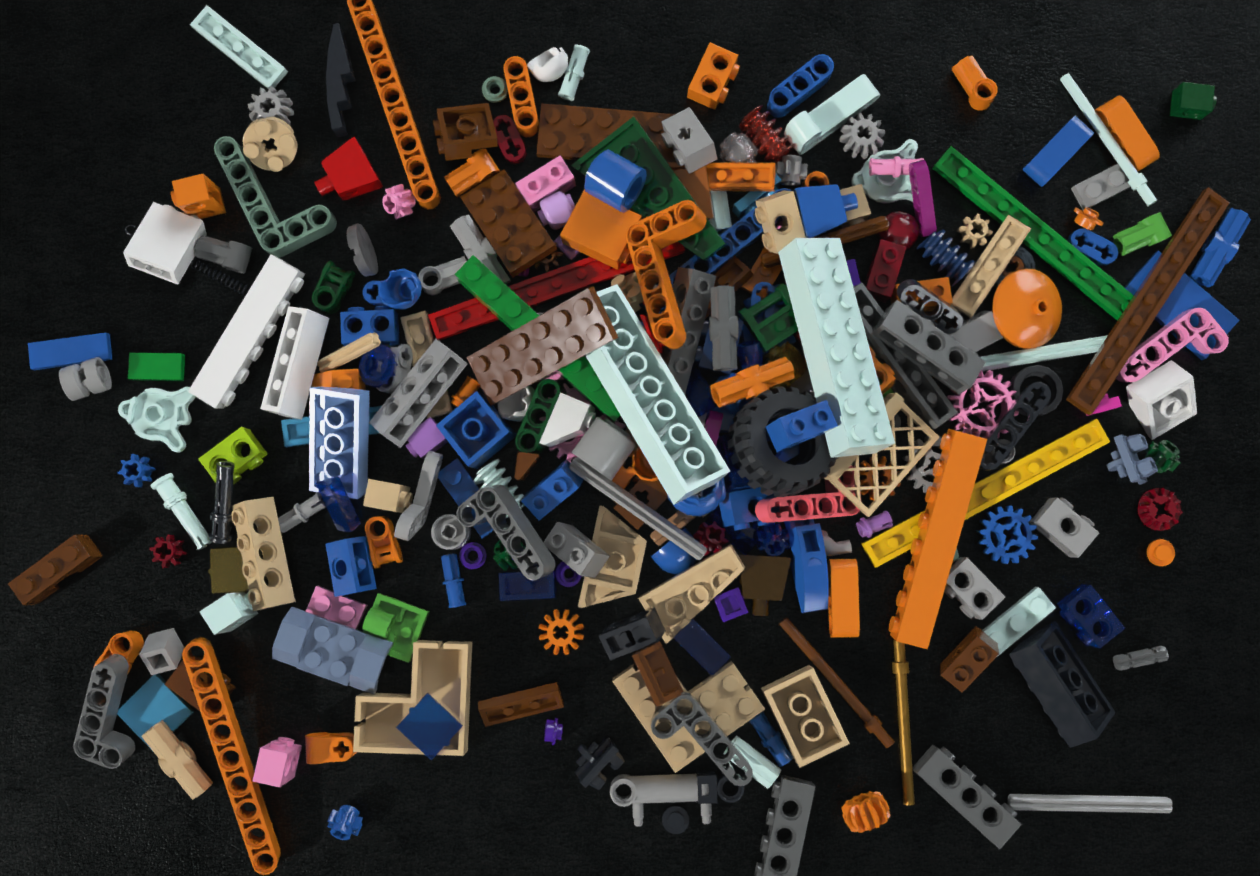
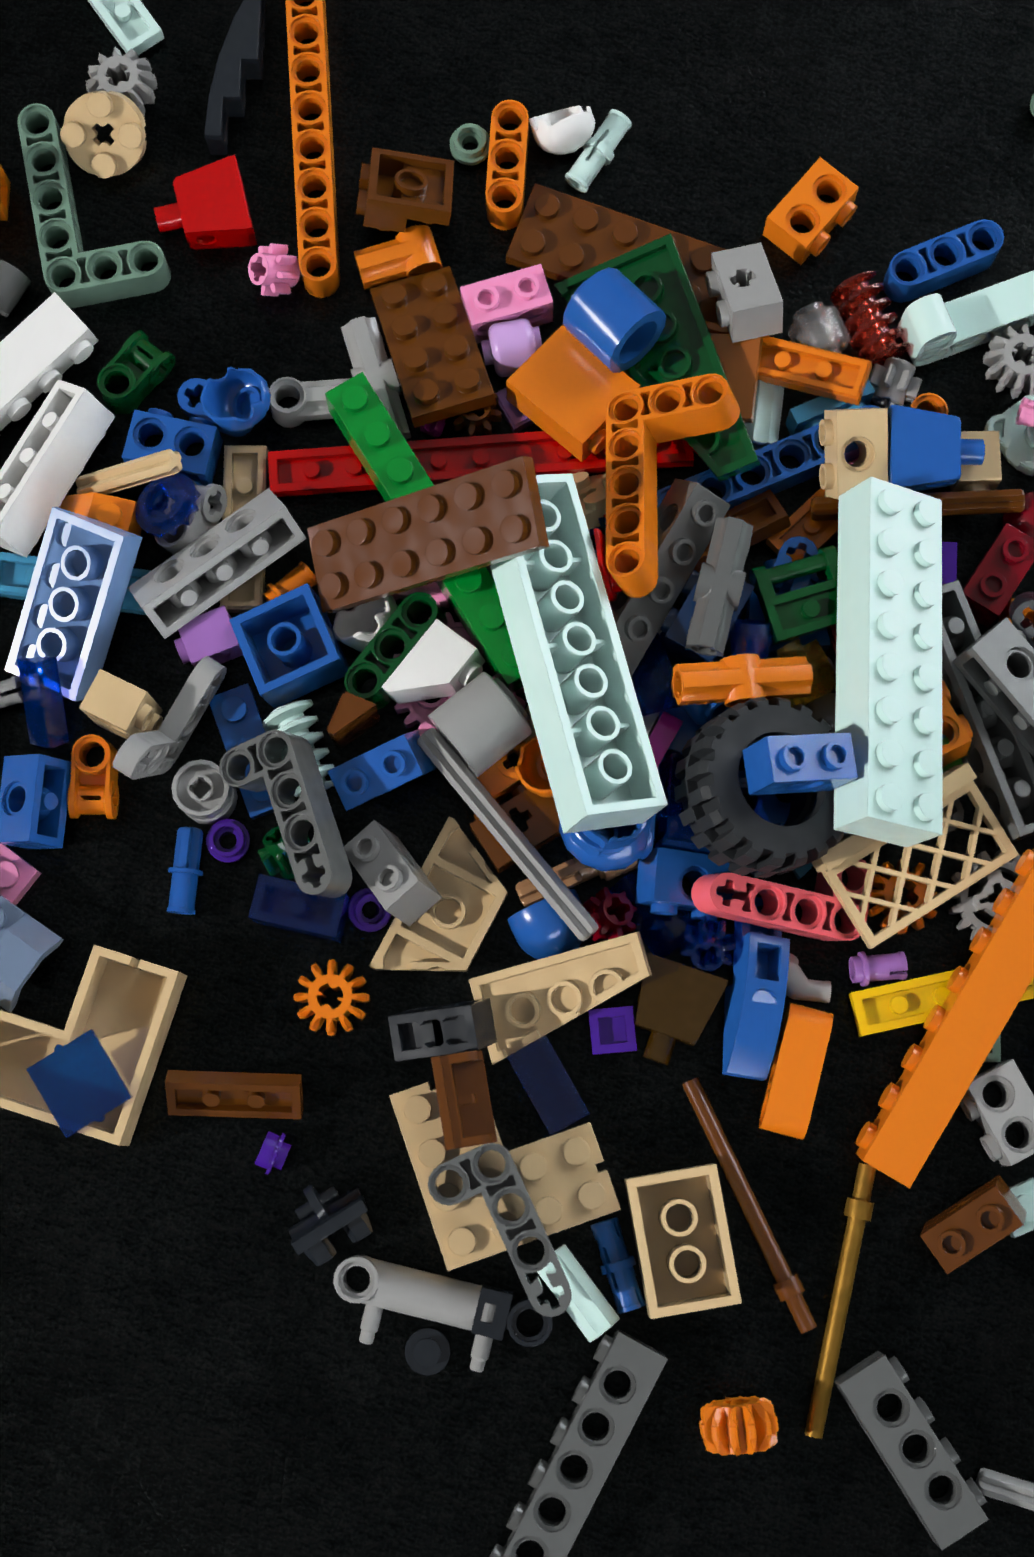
camera: 15 degrees right, 5 degrees down
flat silver tile [347,223,378,277] -> none
bright green plate [362,593,430,663] -> none
dark red beam [493,115,526,165] -> none

